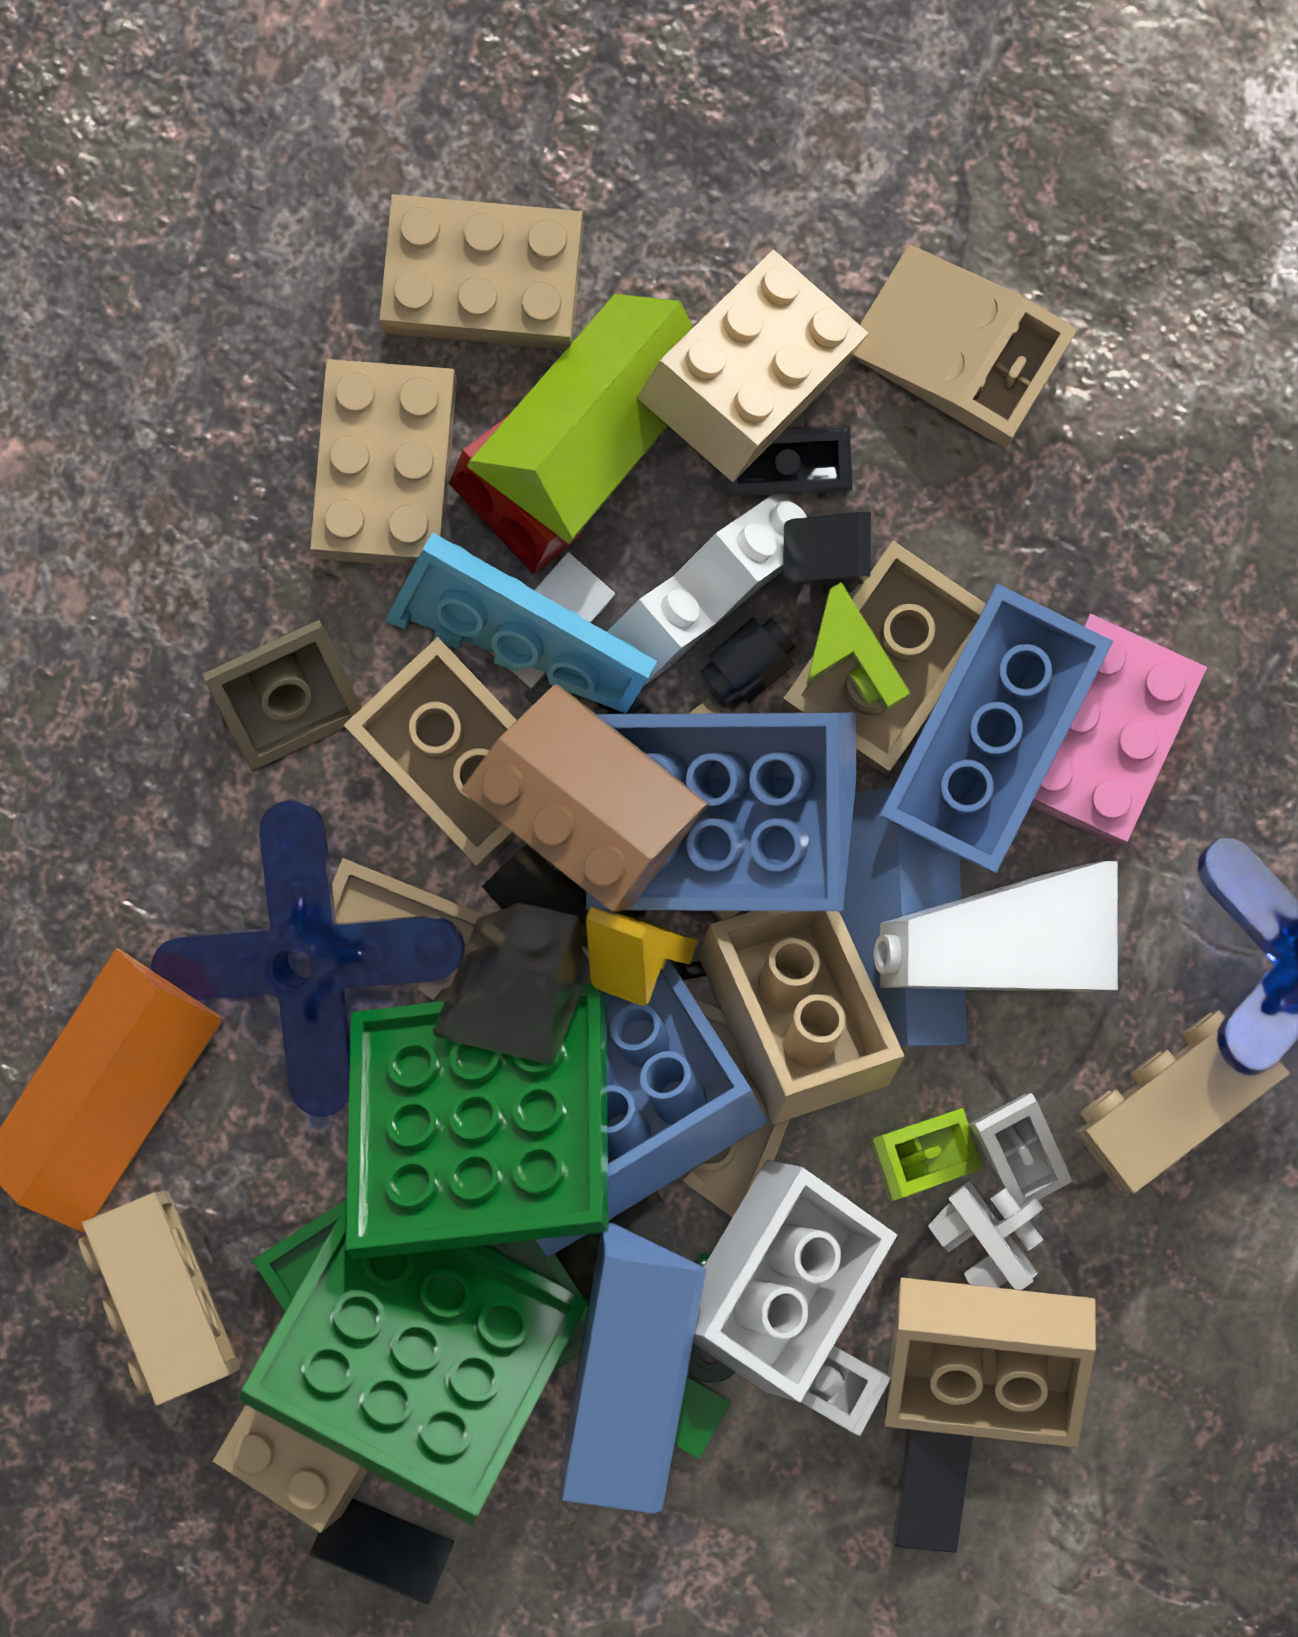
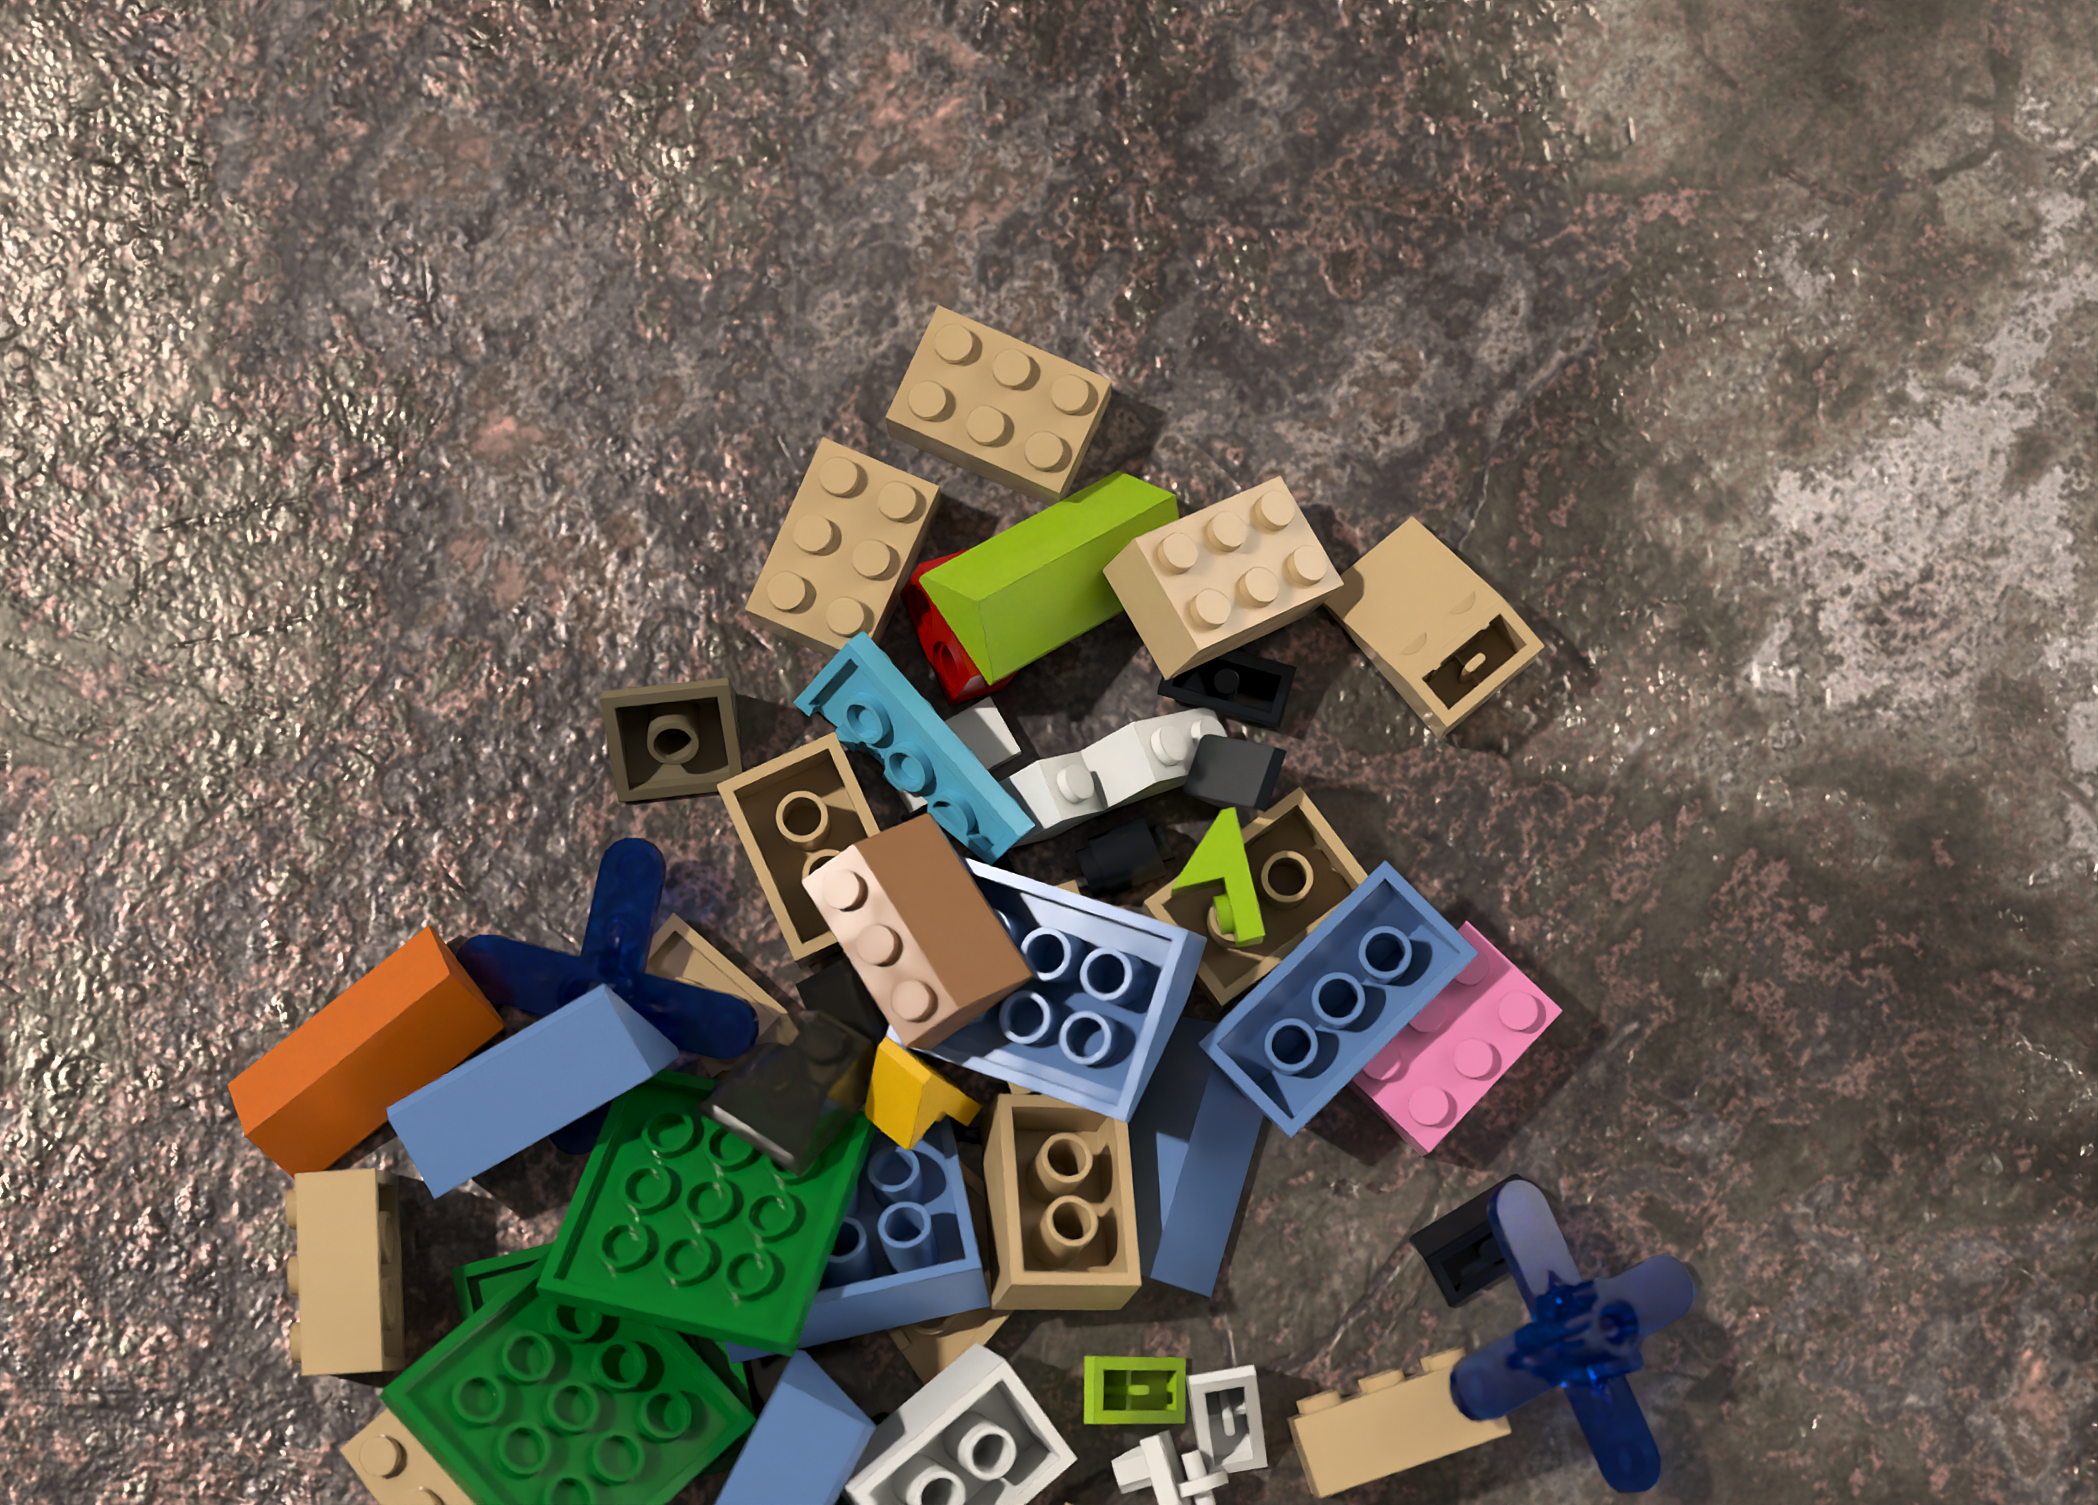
camera: 20 degrees right, 5 degrees down
white slope [874,861,1118,992] -> none
none -> medium blue slope [386,984,679,1199]
none -> black slope [1409,1174,1560,1307]

